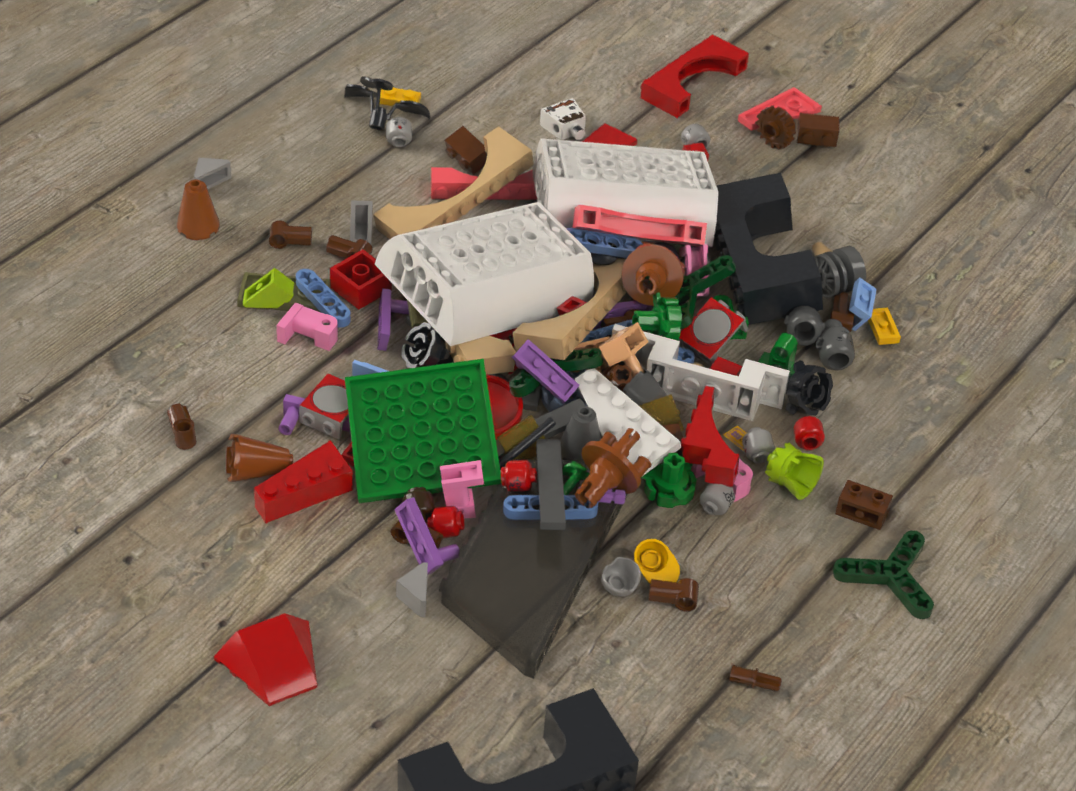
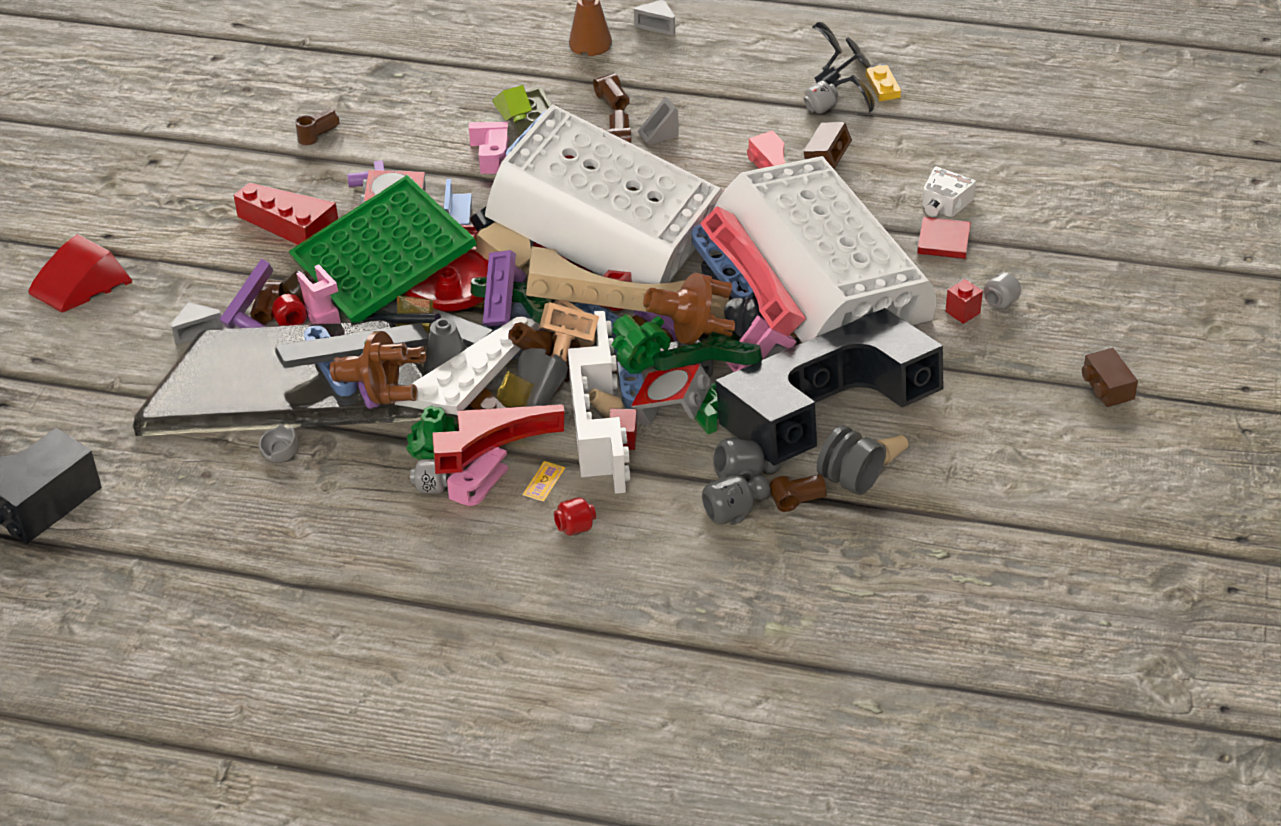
camera: 70 degrees right, 0 degrees up
dark orange cone [226,434,293,482] -> none
tan arch [373,126,534,239] -> none
red head [501,460,537,492] -> none
yellow cap [634,539,680,583] -> none
red arch [640,34,749,118] -> none
reddish brown piece [648,578,699,612] -> none
reddish brown axle [729,665,782,691] -> none
coral wing [738,87,822,131] -> none
light grey head [742,427,775,463] -> none
reddish brown gear [755,106,796,150] -> none
green tile [758,333,798,374] -> none
lime hat [765,443,824,500] -> none
black piece [786,360,833,416] -> none
dark green piece [833,531,934,619] -> none
reddish brown brick [835,480,893,530] -> none
light blue panel [849,278,877,331] -> none
yellow plate [868,307,901,345] -> none

